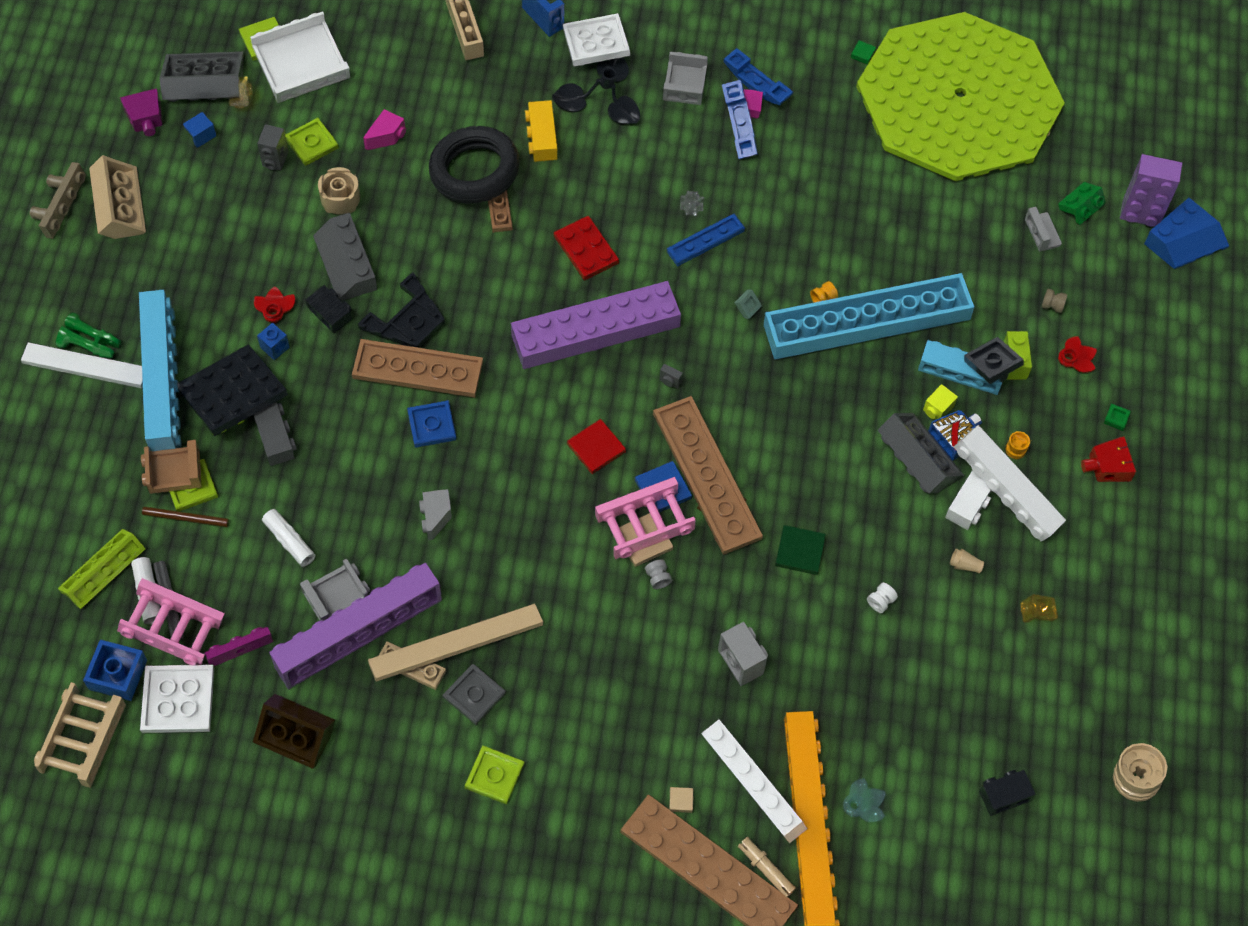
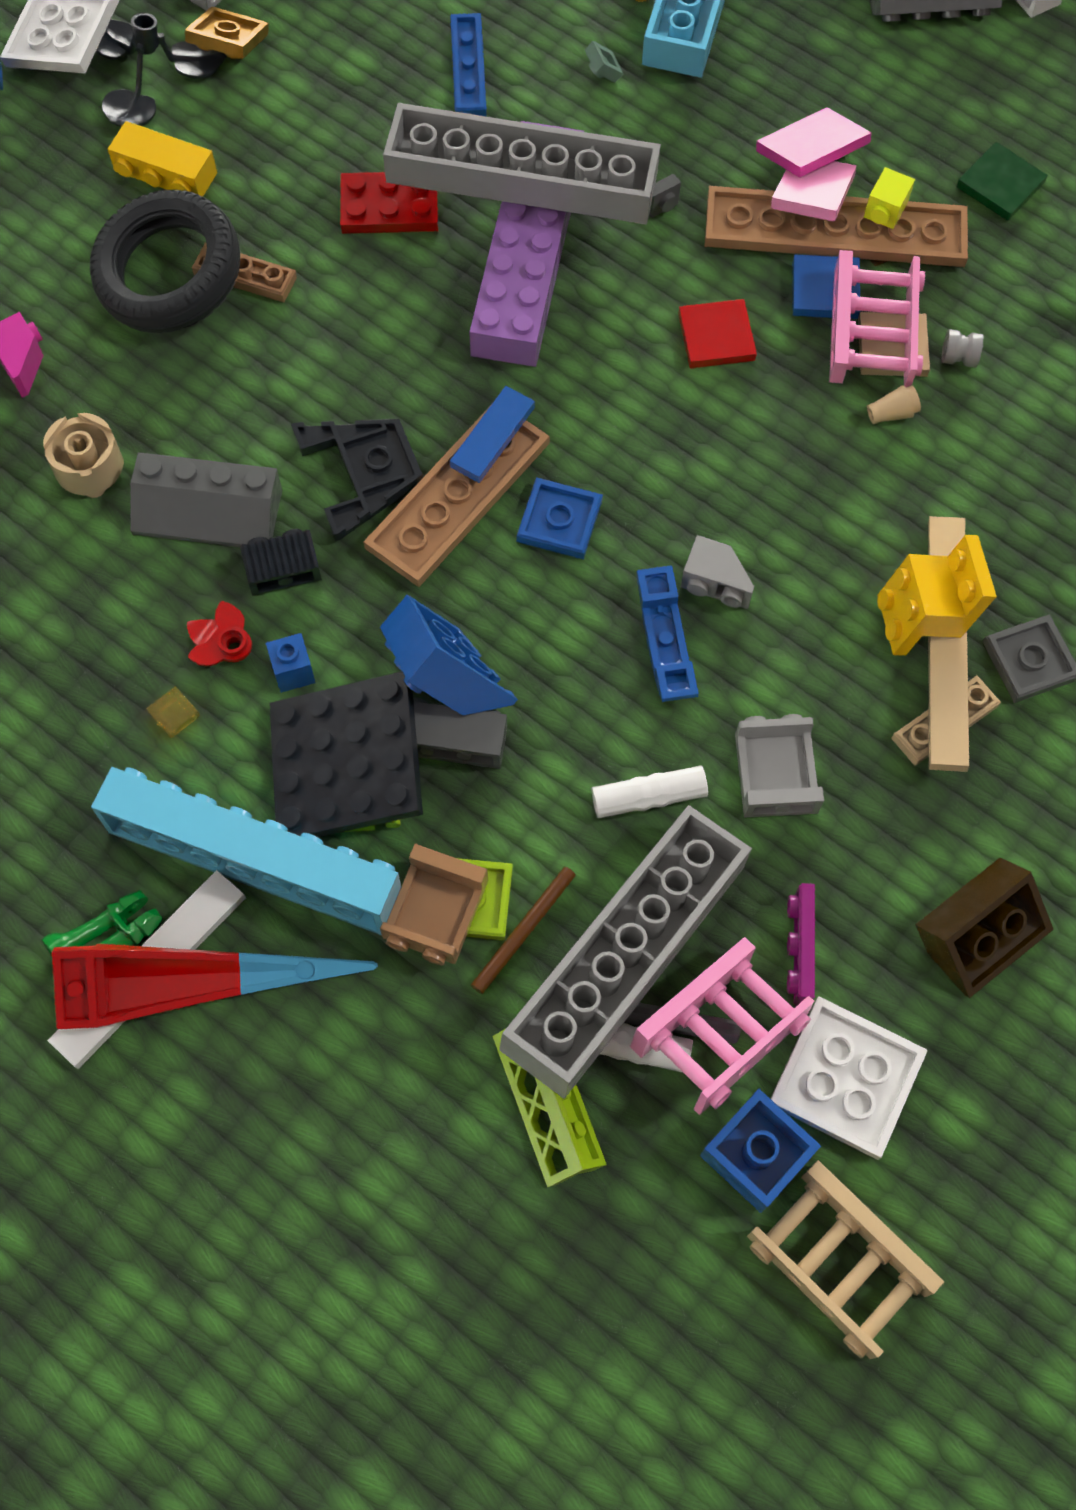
camera: 60 degrees left, 5 degrees up
medium lavender brick [269,563,442,689] -> none
clear gear [680,191,704,216] -> none
none -> red plate [52,943,378,1029]
none -> clear yellow tile [146,686,200,738]
none -> pearl gold plate [185,6,269,59]
none -> blue wedge [380,594,518,716]
none -> light grey brick [383,103,661,224]
none -> blue tile [450,386,535,483]
none -> light grey brick [499,805,752,1099]
none -> blue slope [636,565,699,702]
none -> tile [756,107,871,178]
none -> bright pink tile [771,161,857,221]
none -> neon yellow brick [864,167,915,229]
none -> tan cone [867,385,921,425]
none -> yellow bracket [877,535,997,656]

